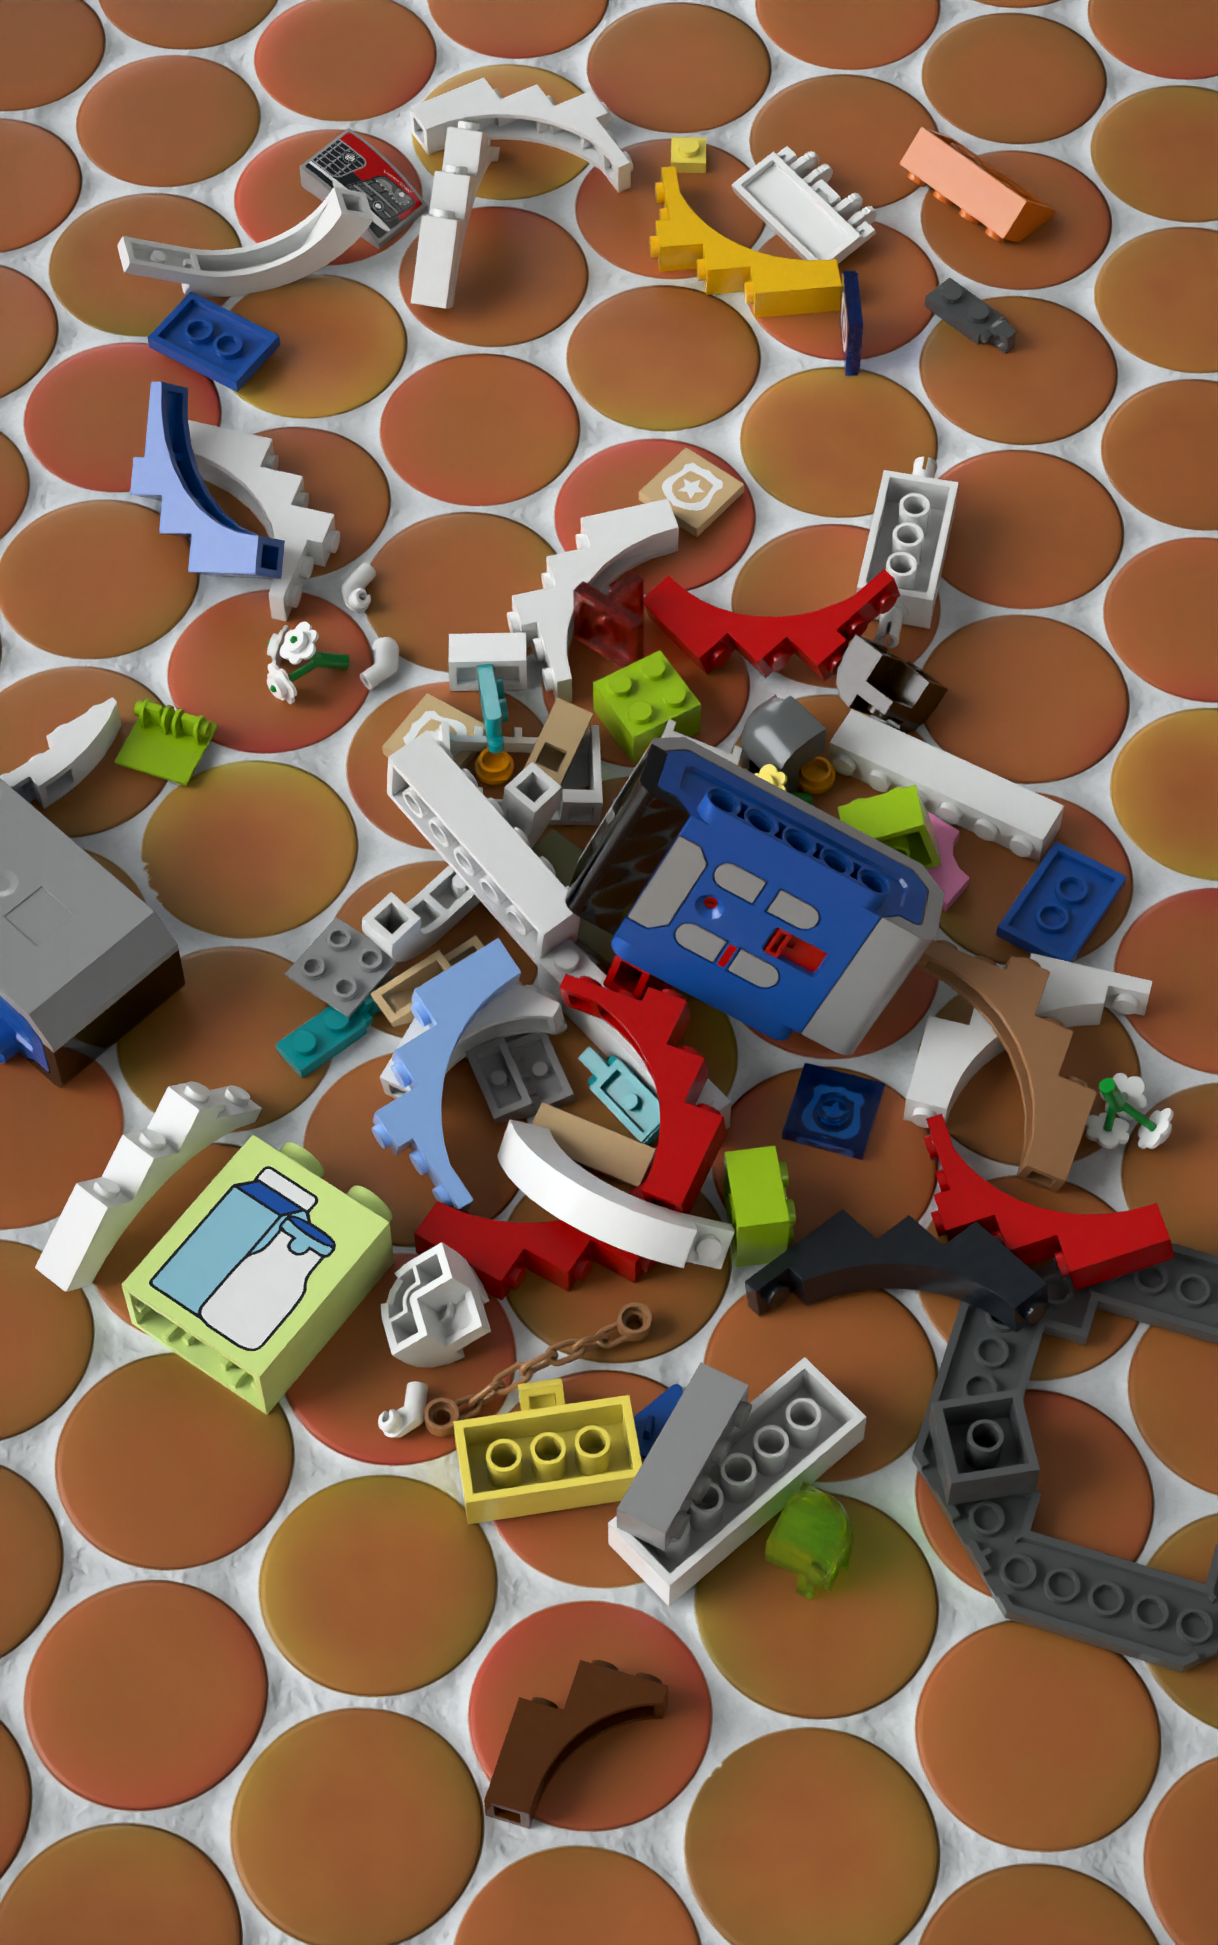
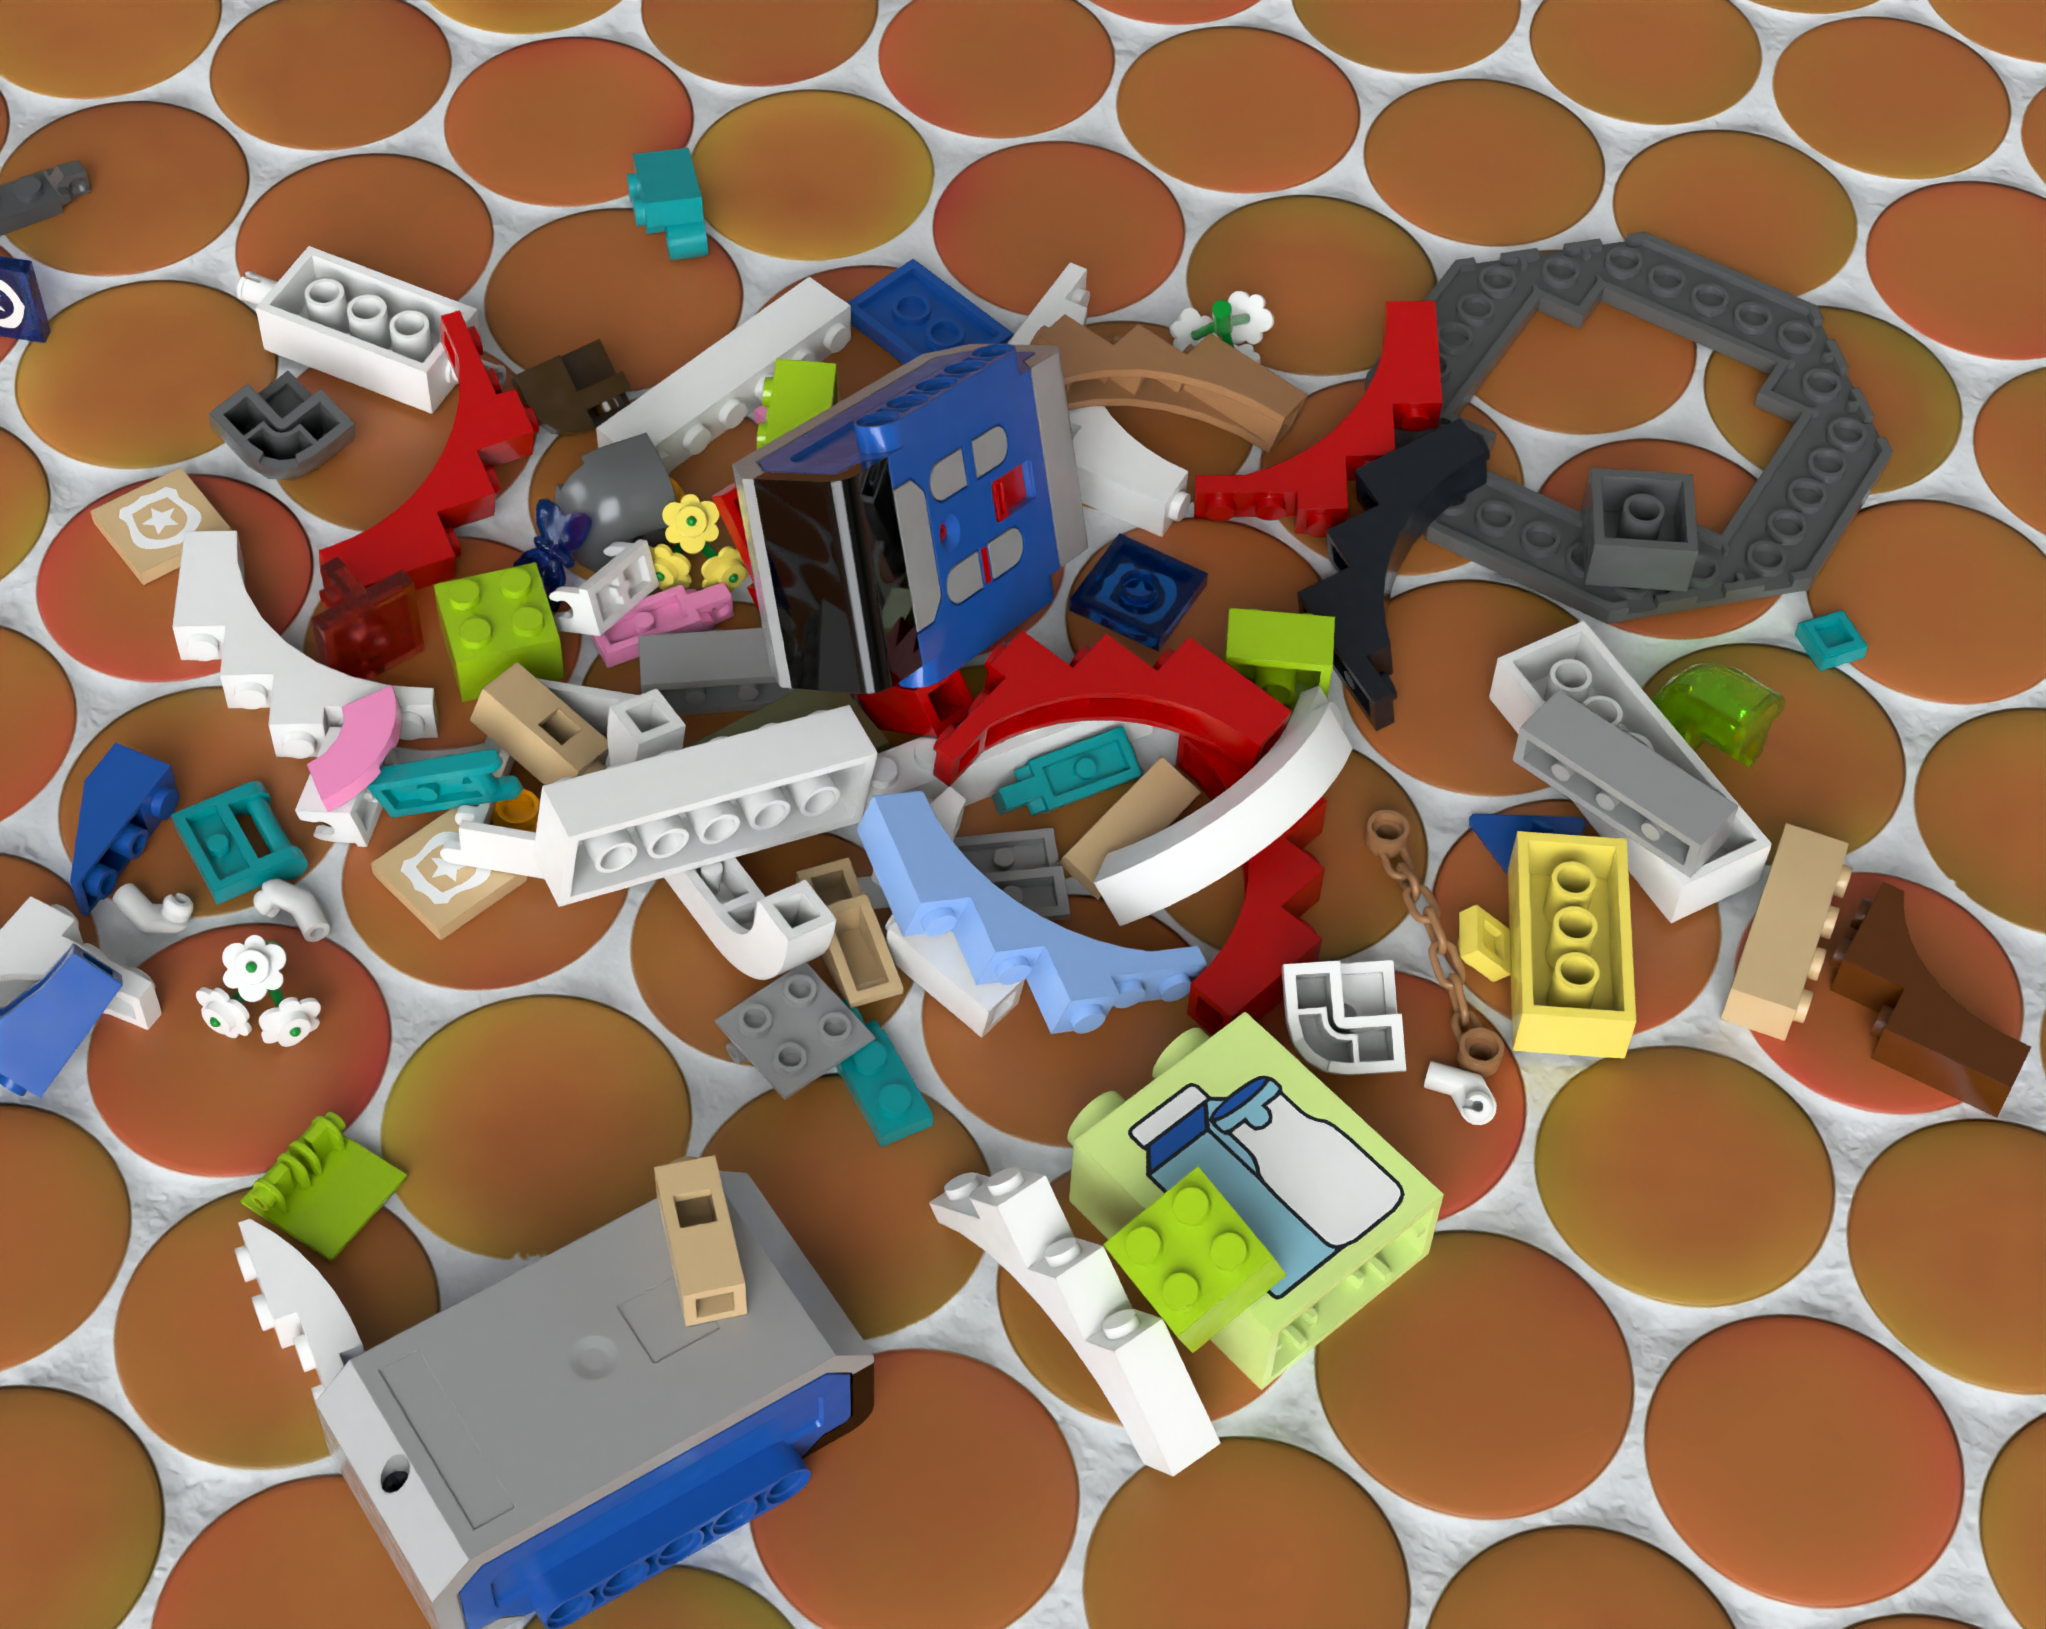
camera: 80 degrees left, 5 degrees down
none -> blue slope [70,742,180,916]
none -> teal plate [171,781,308,905]
none -> dark grey brick [209,370,355,481]
none -> bright pink tile [307,685,402,812]
none -> clear blue piece [513,498,592,613]
none -> teal hinge [626,148,708,261]
none -> tan brick [654,1155,747,1327]
none -> lime brick [1103,1166,1287,1353]
none -> tan brick [1721,823,1853,1041]
none -> teal tile [1795,610,1868,671]

